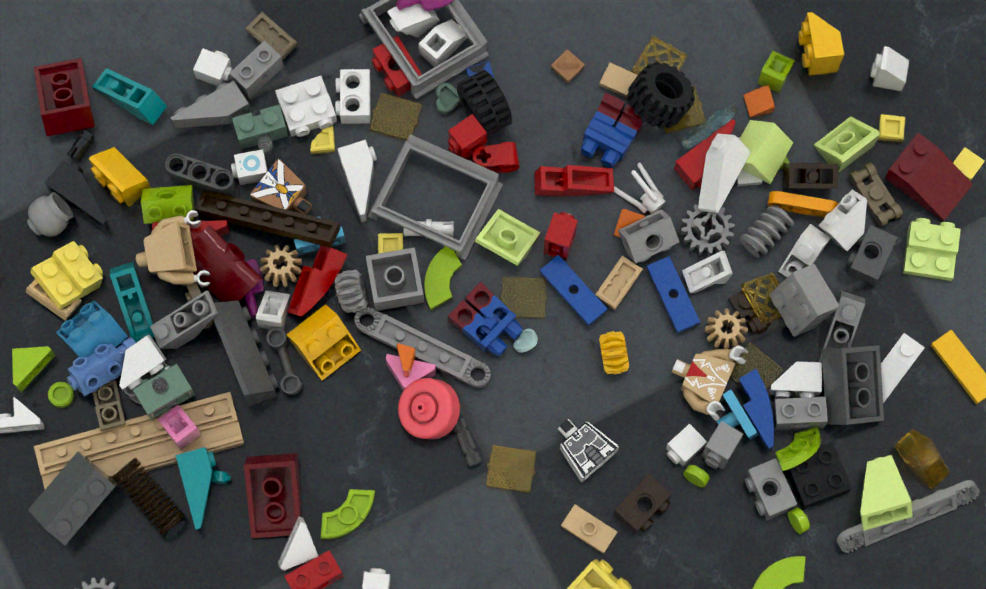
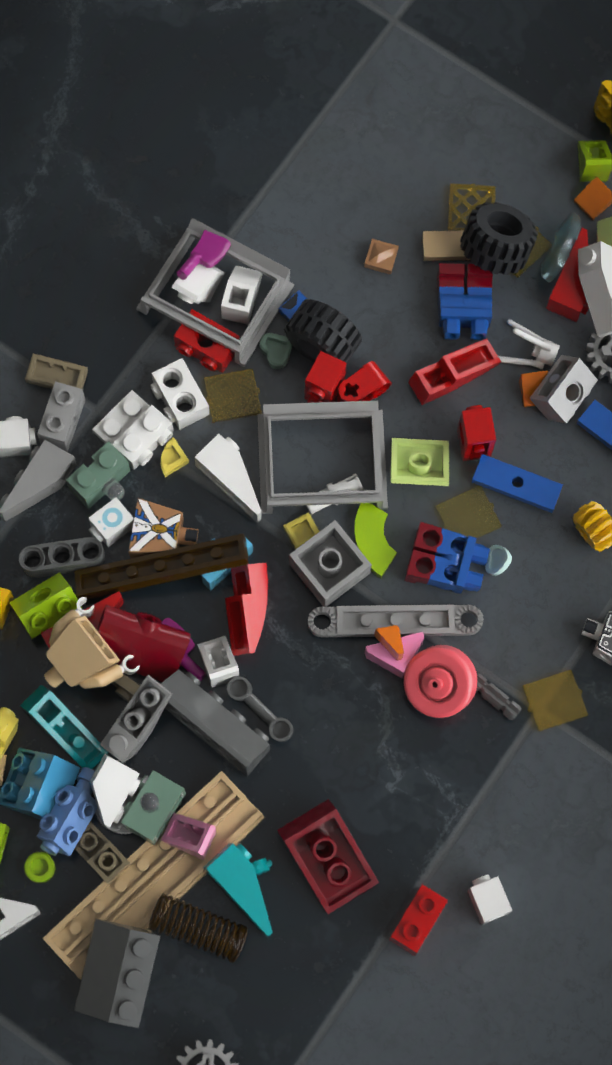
camera: 30 degrees left, 0 degrees up
tan gear [260,245,302,287] -> none
white slope [278,516,318,570] -> none
yellow slope [286,304,361,380] -> none
lime tile [321,489,375,540] -> none
light grey gear [335,270,369,313] -> none
tan plate [595,256,643,310] -> none

